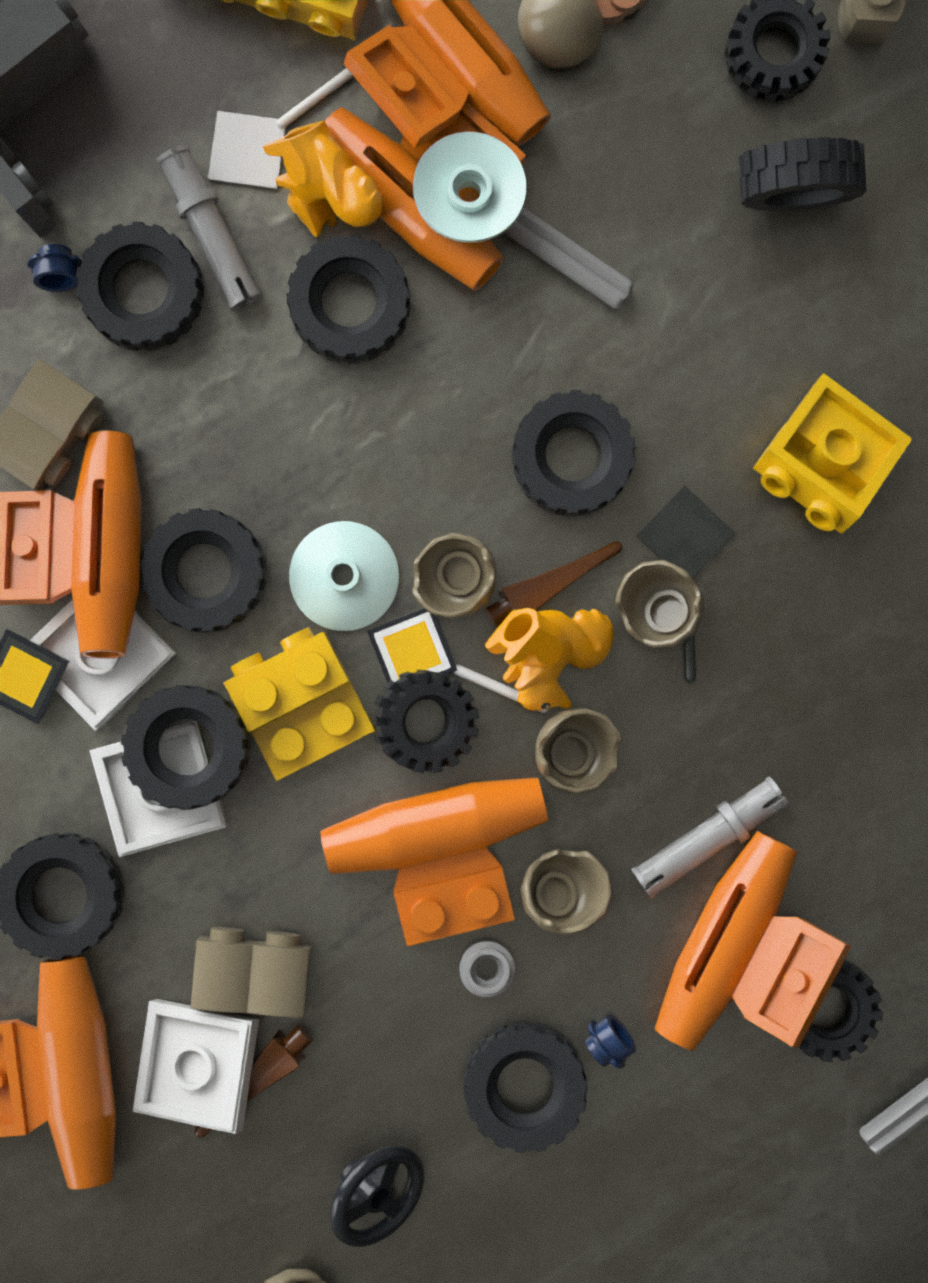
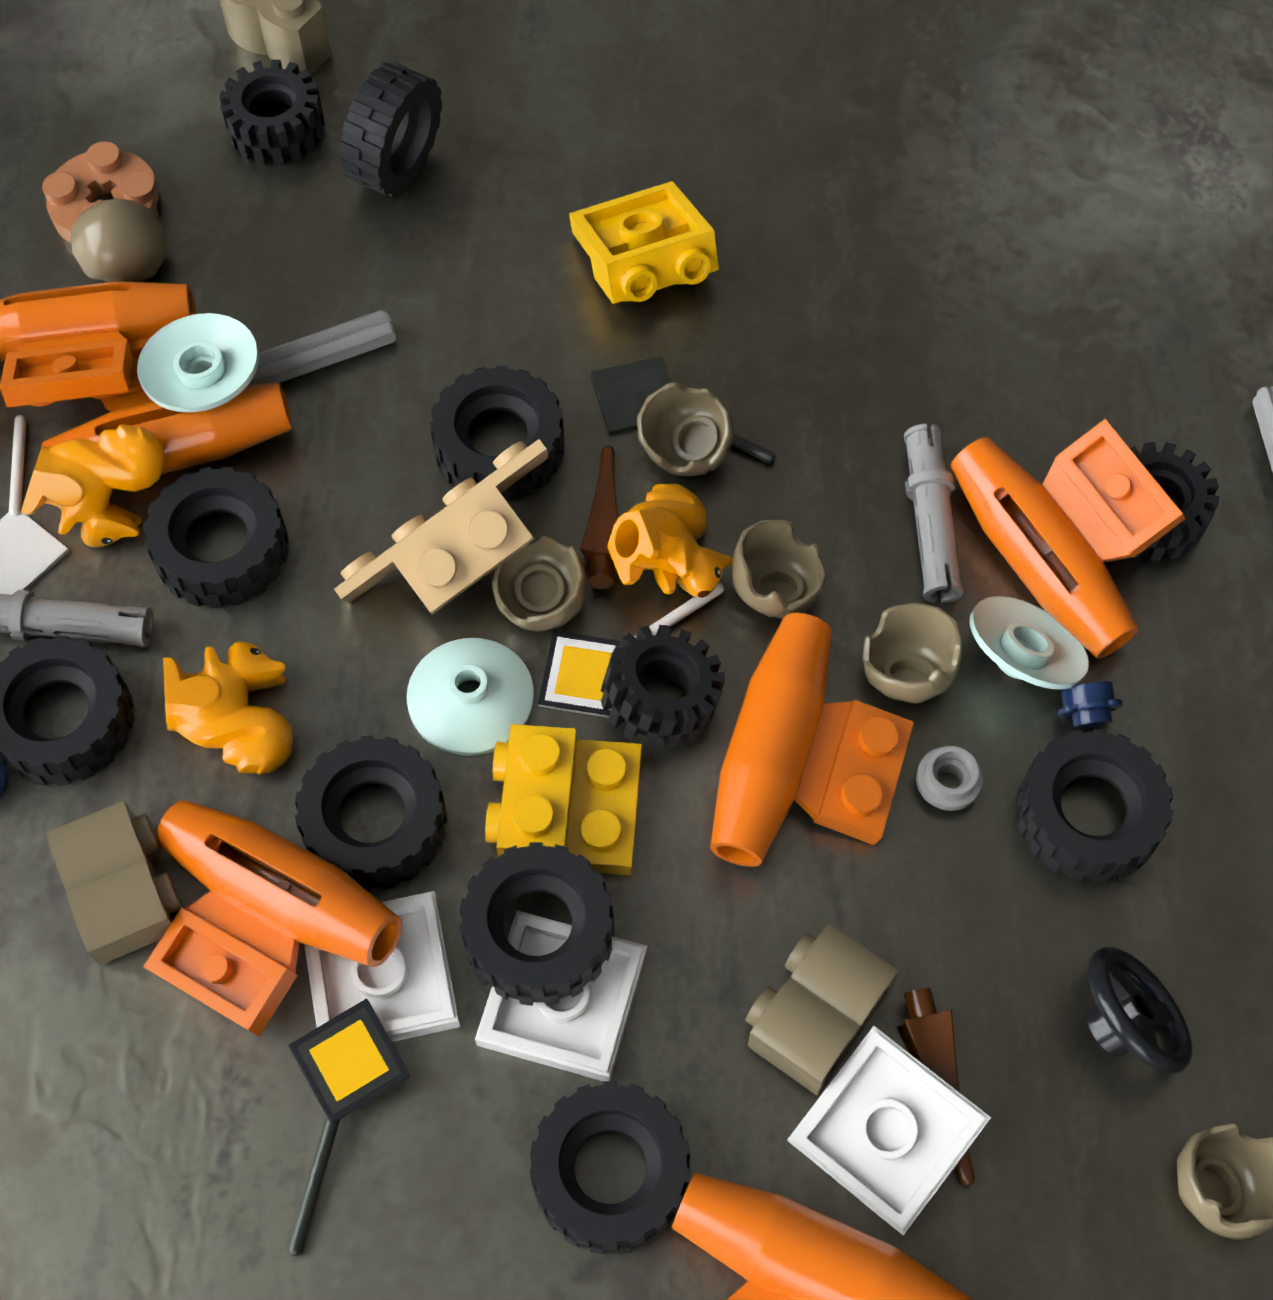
camera: 55 degrees left, 25 degrees down
none -> light orange animal [163,641,294,775]
none -> tan bracket [334,439,548,614]
none -> light aqua dish [970,596,1089,689]

